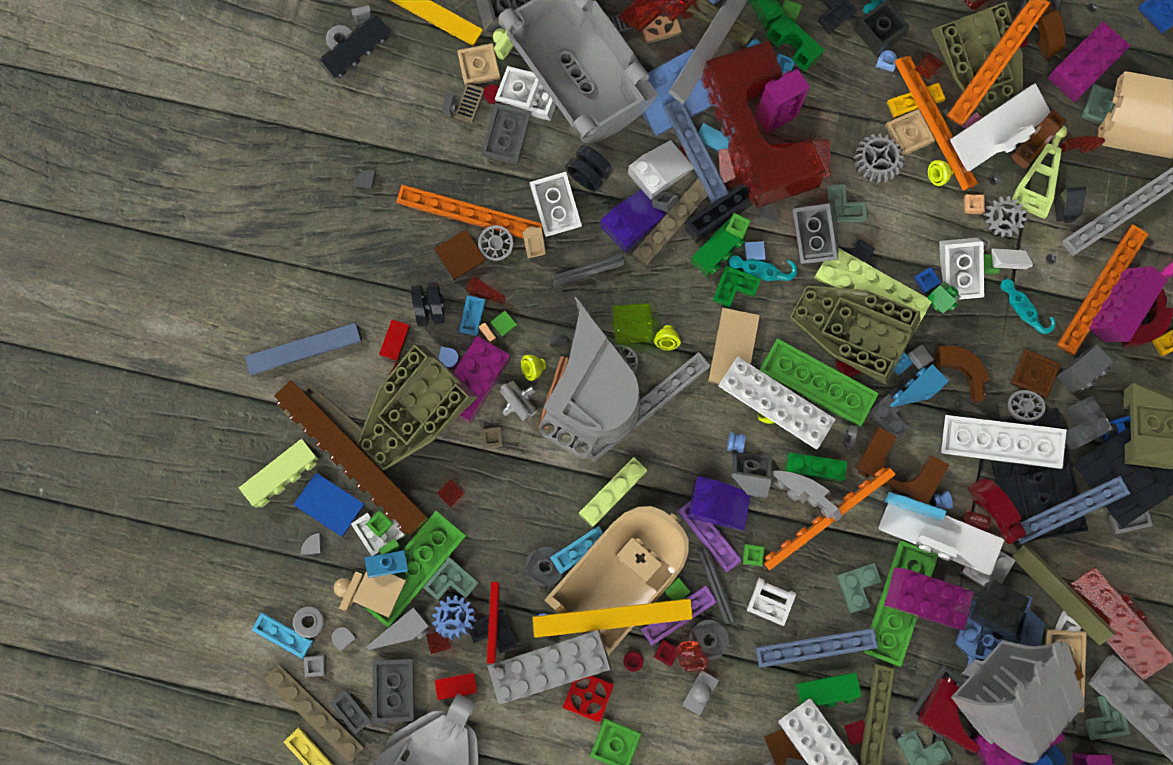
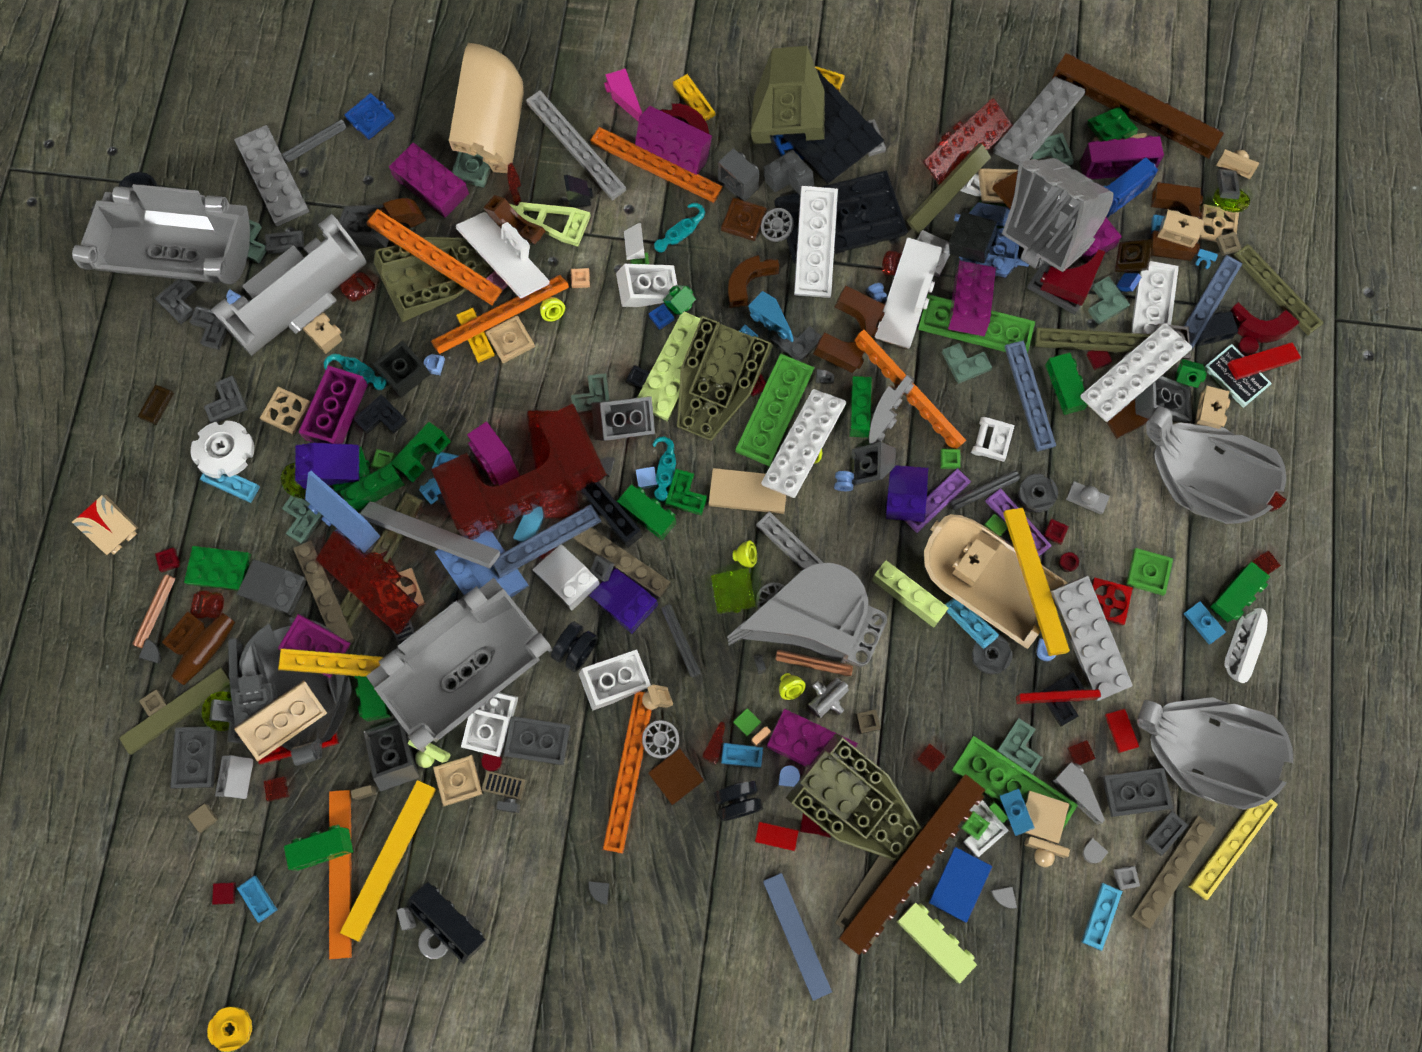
camera: 90 degrees left, 5 degrees down
light grey piece [293,606,324,638] -> none
medium blue gear [432,596,476,640] -> none
clear red piece [675,641,708,673] -> none
bright green tile [725,213,751,239] -> none
light grey gear [853,133,904,183] -> none
medium azure tile [884,492,946,521] -> none
light grey tile [907,344,934,370] -> none
clear red slope [914,53,944,80] -> none
dark red arch [968,478,1026,544] -> none
light grey gear [984,196,1027,238] -> none
sand blue tile [1018,476,1130,545] -> none

